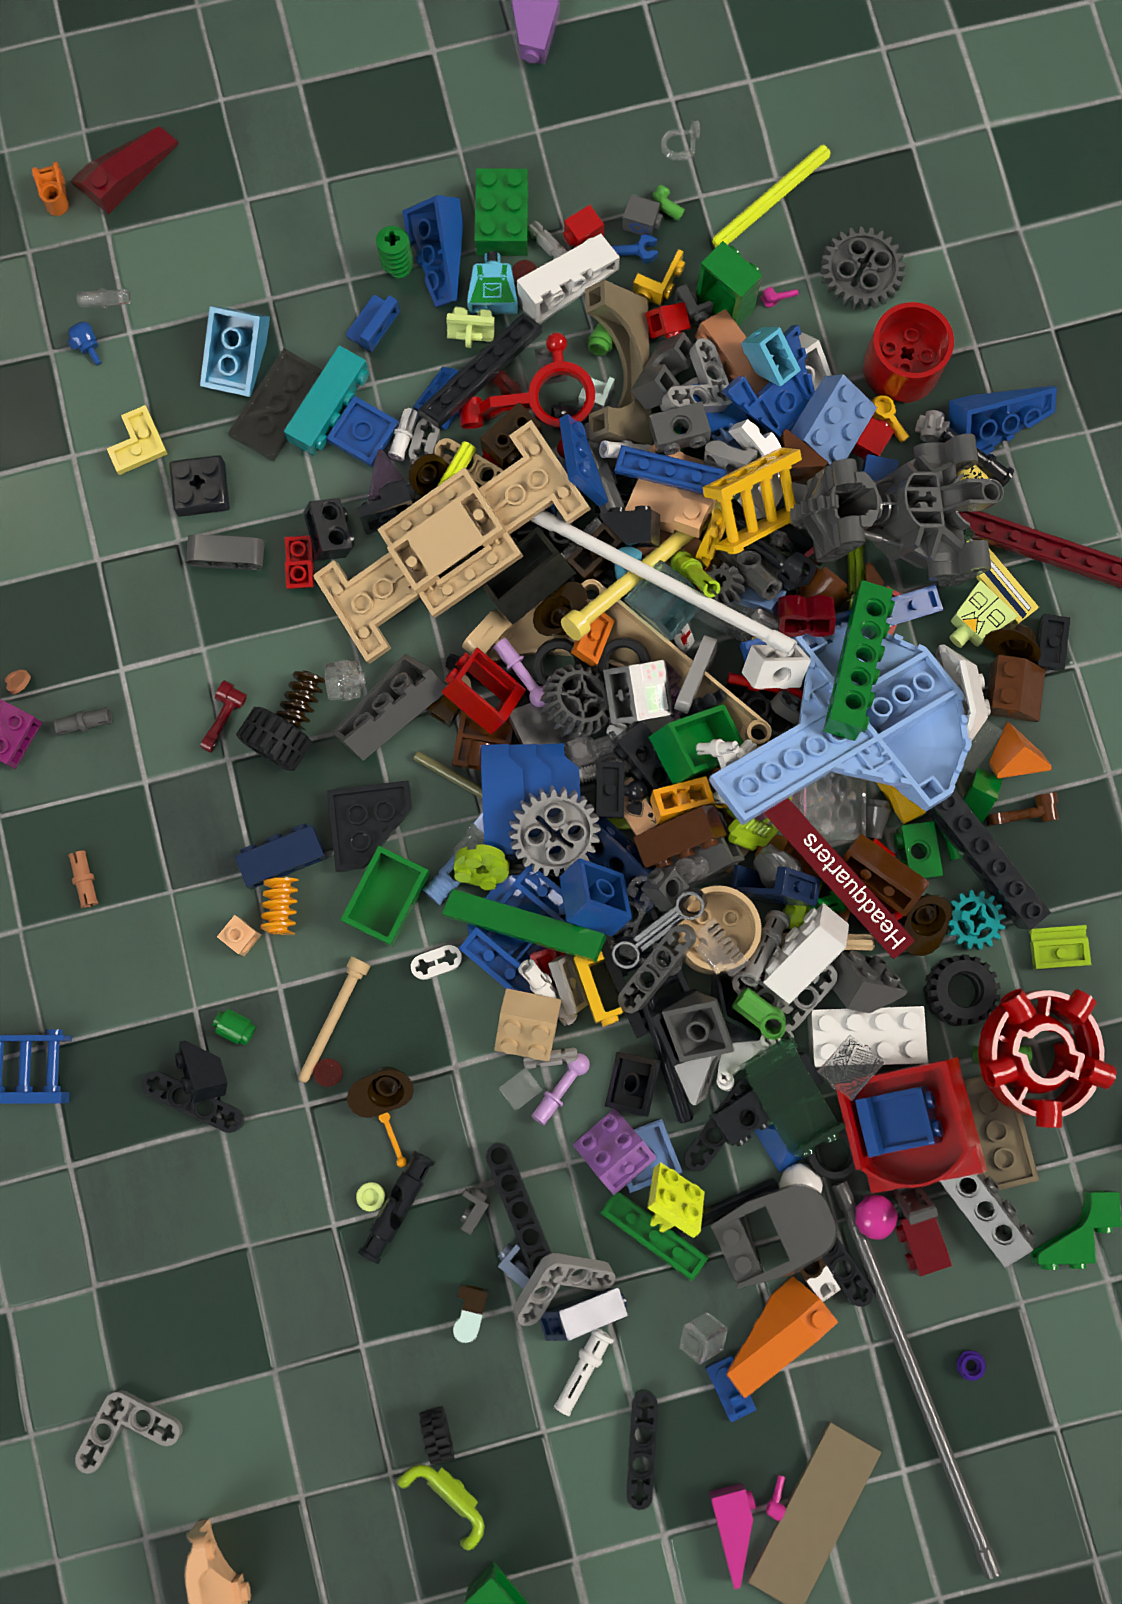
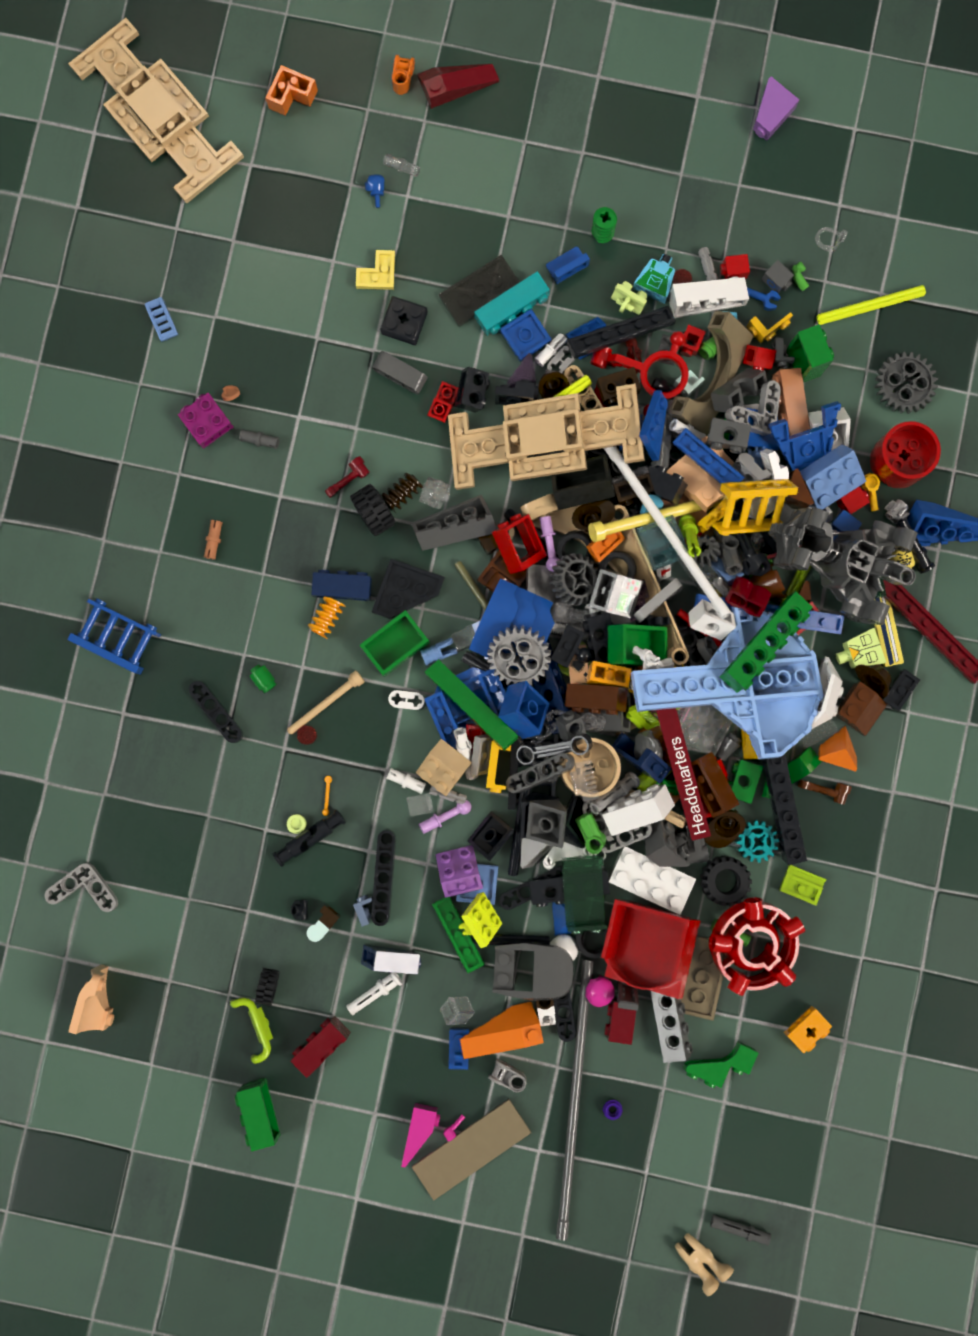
camera: 30 degrees right, 5 degrees up
black slope [175,1040,228,1103] -> none
dark azure slope [200,306,270,397] -> none
light nougat brick [217,915,261,956] -> none
dark brown piece [347,1066,414,1118] -> none
blue wedge [402,195,463,307] -> none
lime plate [453,844,510,890] -> none
dark grey bracket [460,1187,490,1235] -> none
green piece [475,168,528,256] -> none
light grey beam [513,1253,616,1326] -> none
black beam [626,1390,658,1510] -> none
medium azure torso [741,327,801,386] -> none
dark pink hand [760,287,798,308] -> none
clear piece [817,1034,884,1101] -> none
blue panel [855,1085,943,1157] -> none
none -> black plate [291,900,308,920]
none -> dark red wedge [291,1016,351,1078]
none -> white pin [386,768,426,794]
none -> light grey piece [488,1059,527,1092]
none -> red brick [679,324,706,357]
none -> dark grey piece [685,826,709,864]

